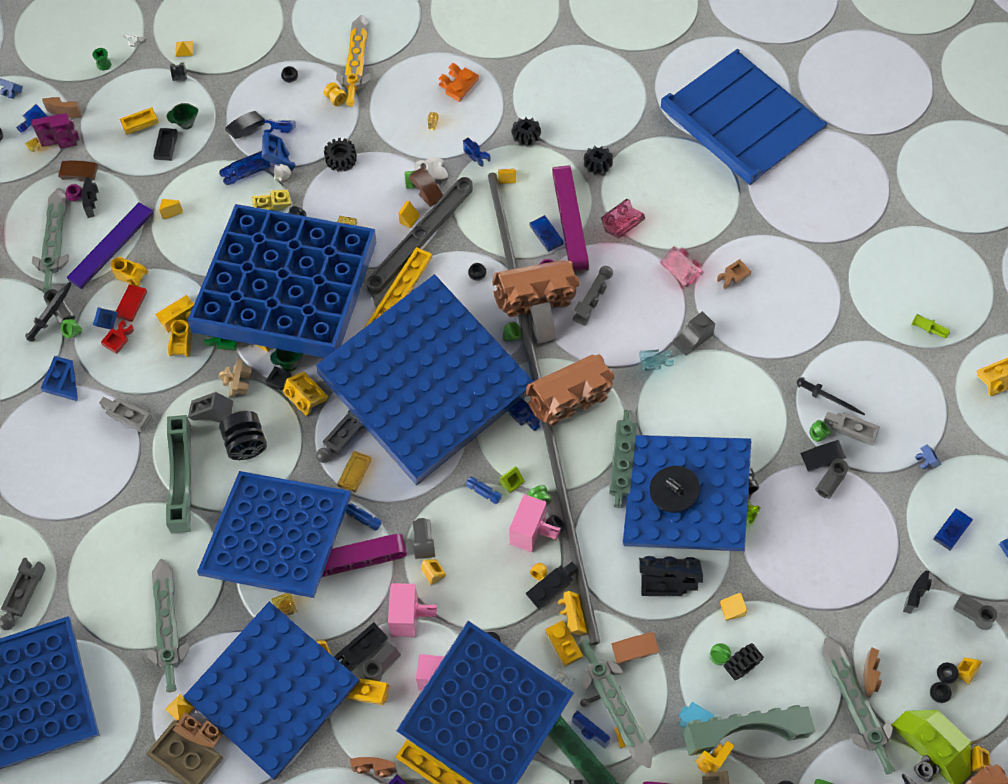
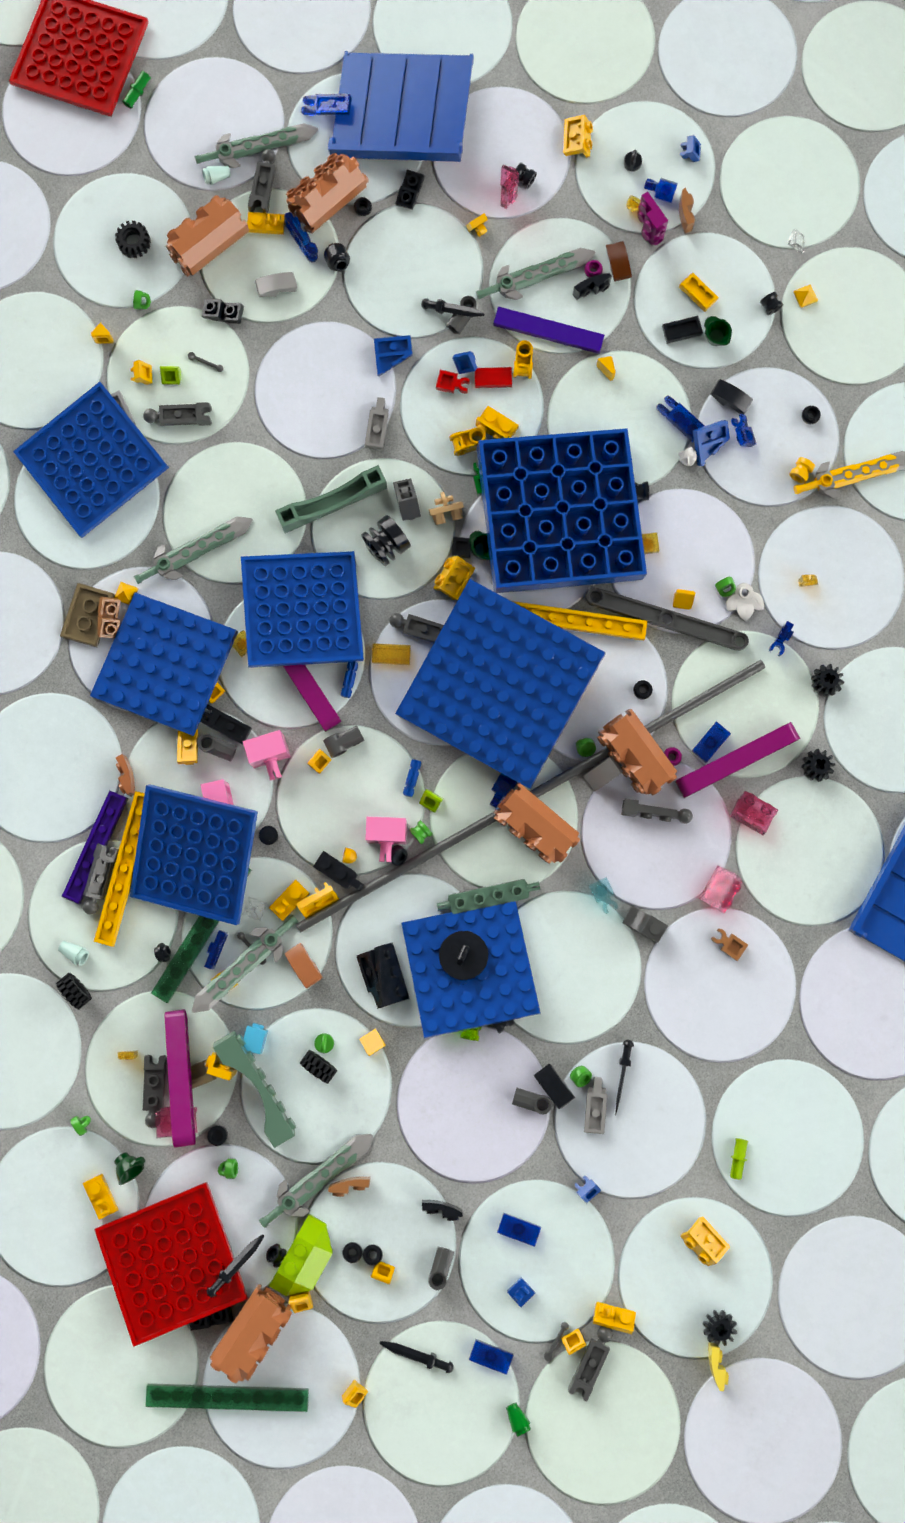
camera: 70 degrees right, 20 degrees up
bright green tile [61,319,82,338] -> none
green bush [92,48,112,71] -> none
light yellow slope [252,189,291,211] -> none
black tyre [324,138,357,172] -> none
reddish brown slope [408,167,443,207] -> none
orange plate [438,63,479,102] -> none
yellow slope [498,168,516,184] -> none

